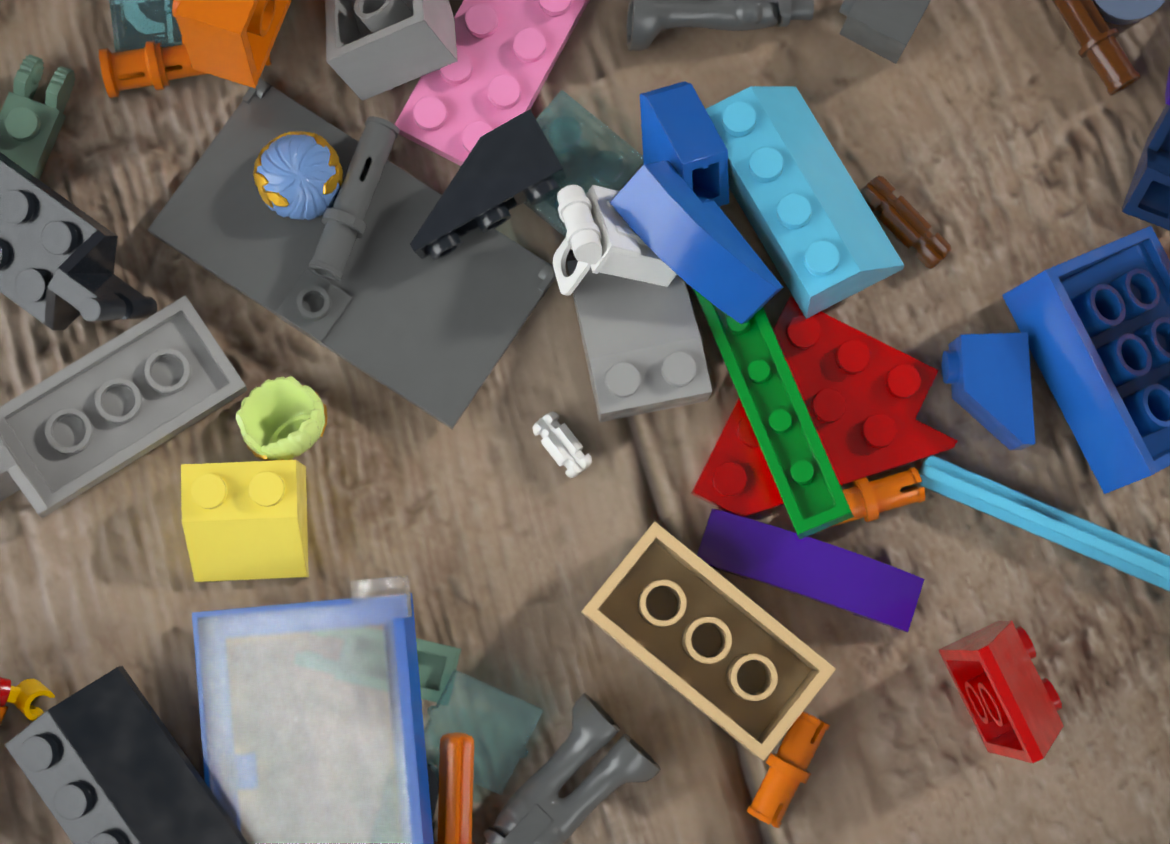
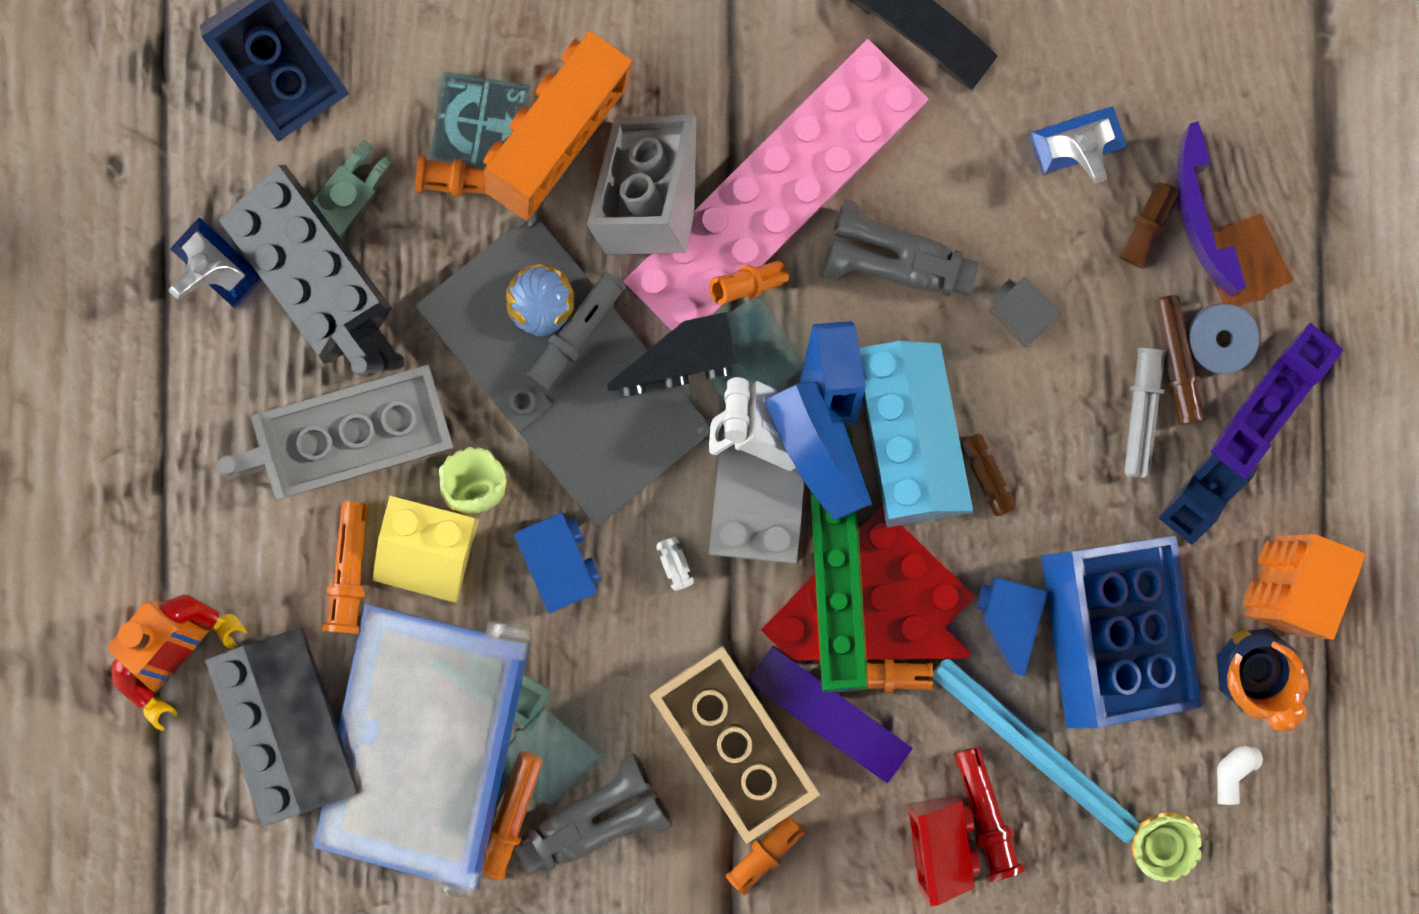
camera: 20 degrees right, 5 degrees up
none -> orange pin [322,501,369,634]
none -> blue brick [513,512,602,614]
none -> orange axle [709,261,789,305]
none -> red pin [953,746,1026,882]
none -> light grey axle [1124,348,1166,478]

